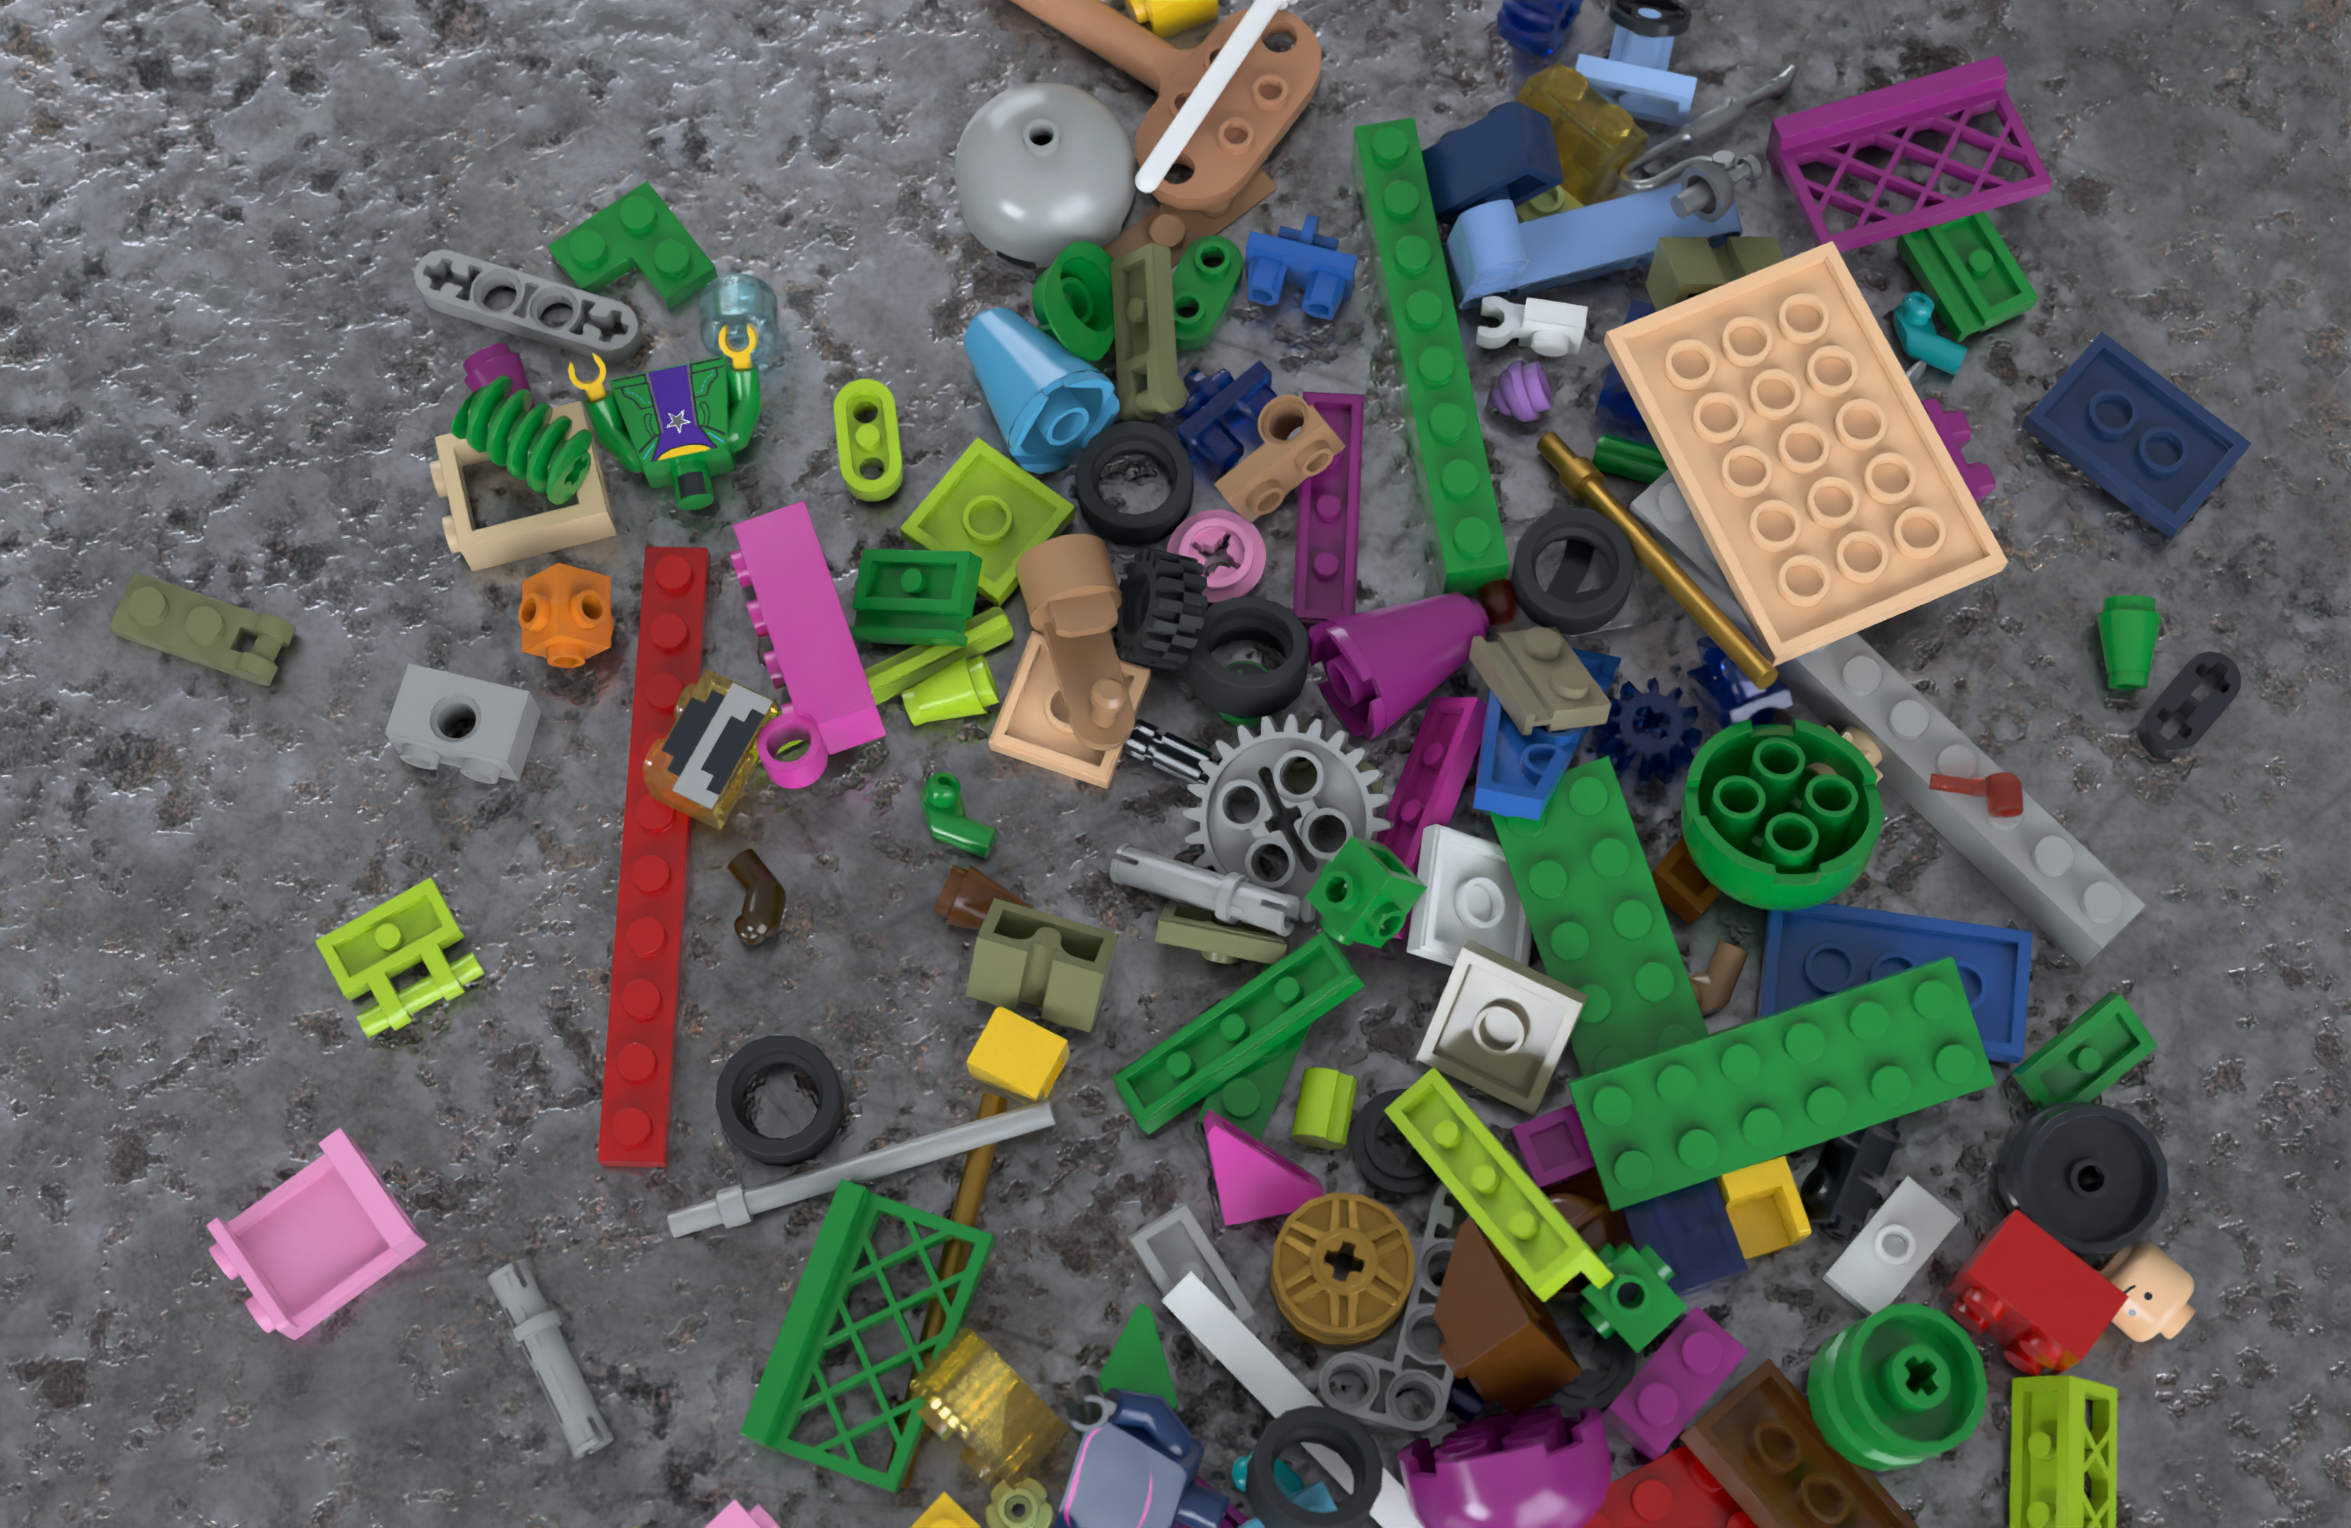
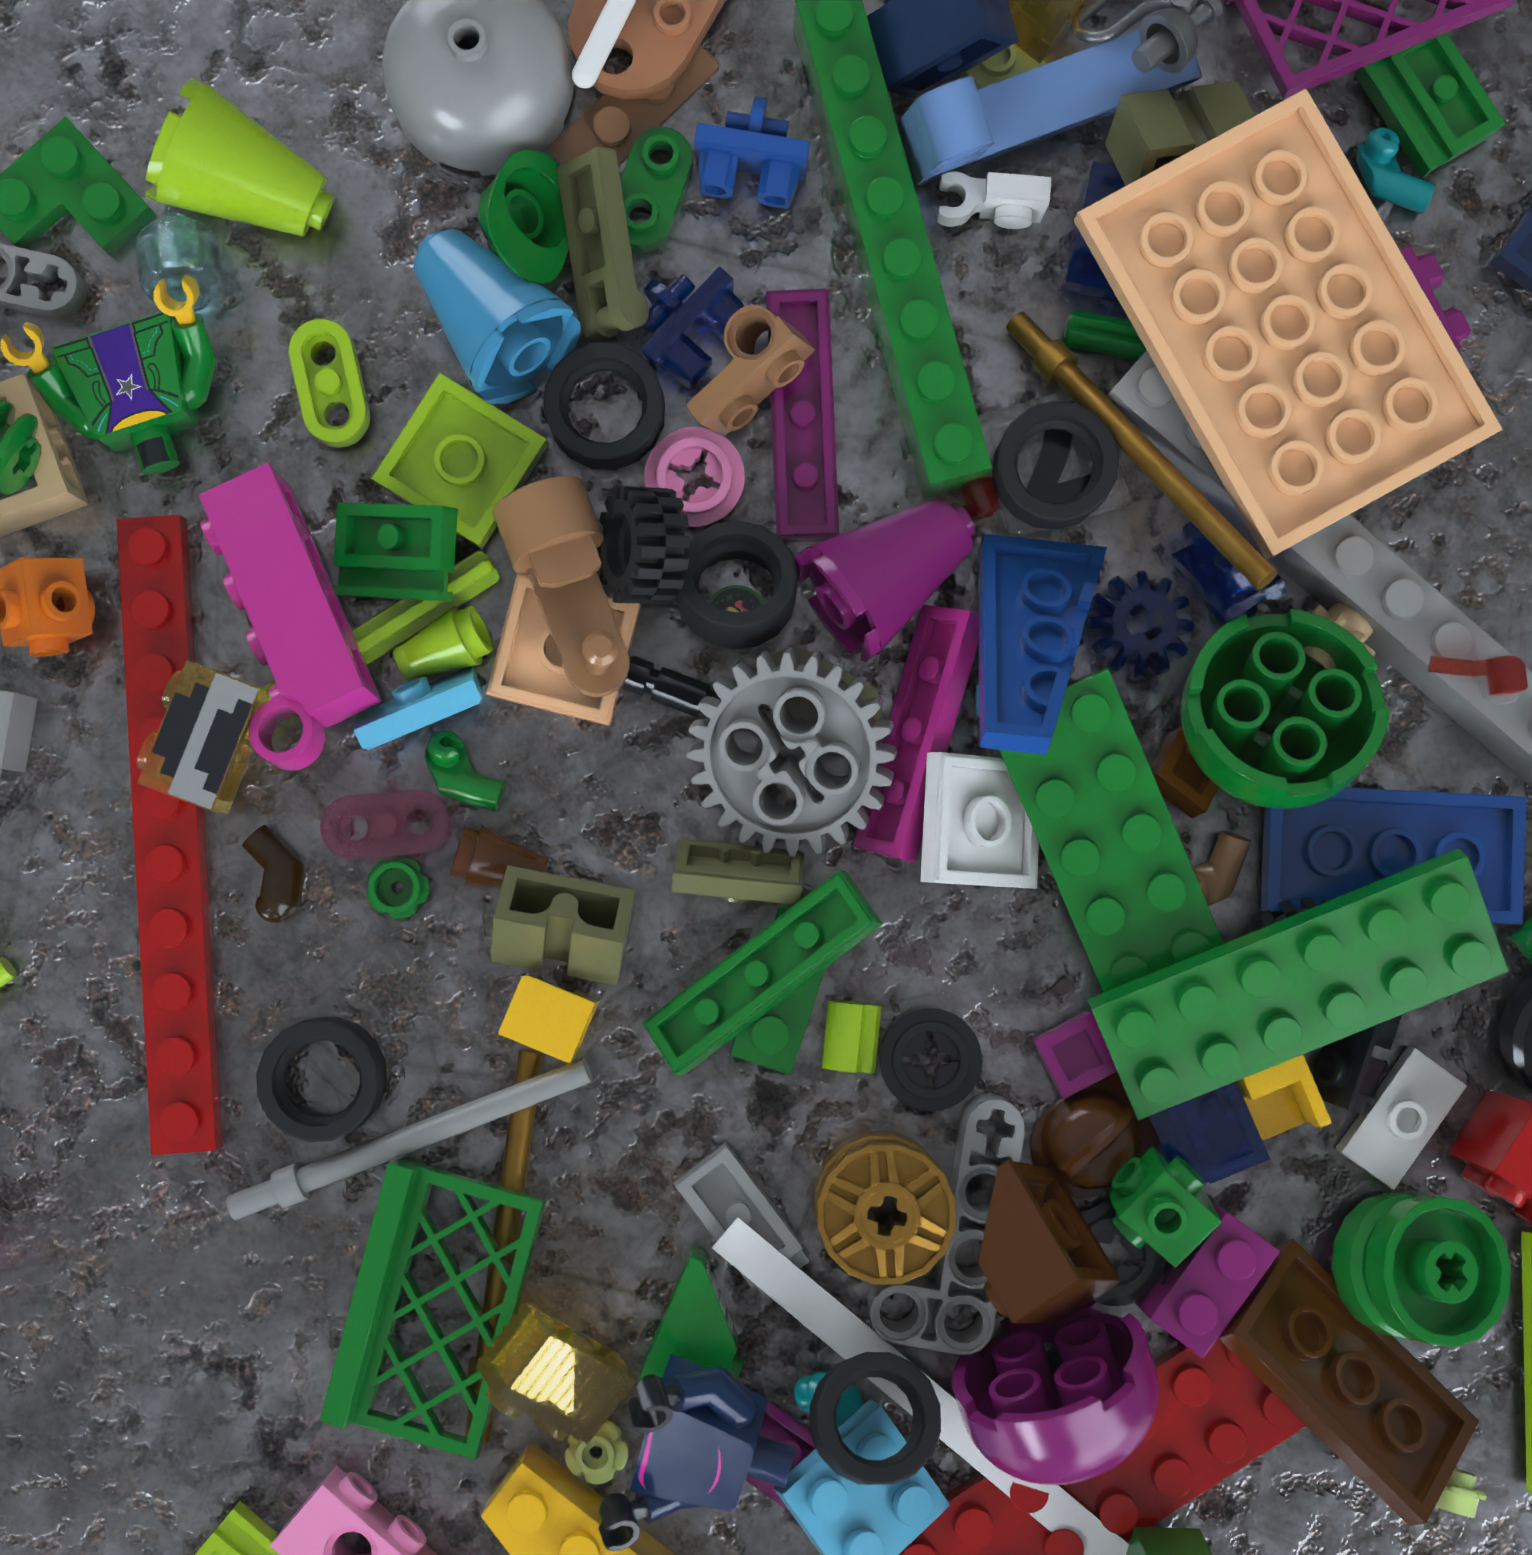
camera: 15 degrees left, 15 degrees up
light grey pin [487,1259,614,1459] -> none
light grey pin [1110,843,1300,937] -> none
dark pink slope [1202,1109,1325,1226] -> none
green brick [1305,836,1427,949] -> none
lime fence [1384,1067,1615,1302] -> none
plate [1416,939,1589,1116] -> none
dark tan plate [1469,626,1612,735] -> none
medium lavender plate [1487,360,1553,422] -> none
none -> lime cone [145,78,335,237]
none -> clear pink plate [320,790,452,860]
none -> medium azure plate [353,666,482,751]
none -> green plate [366,856,430,919]

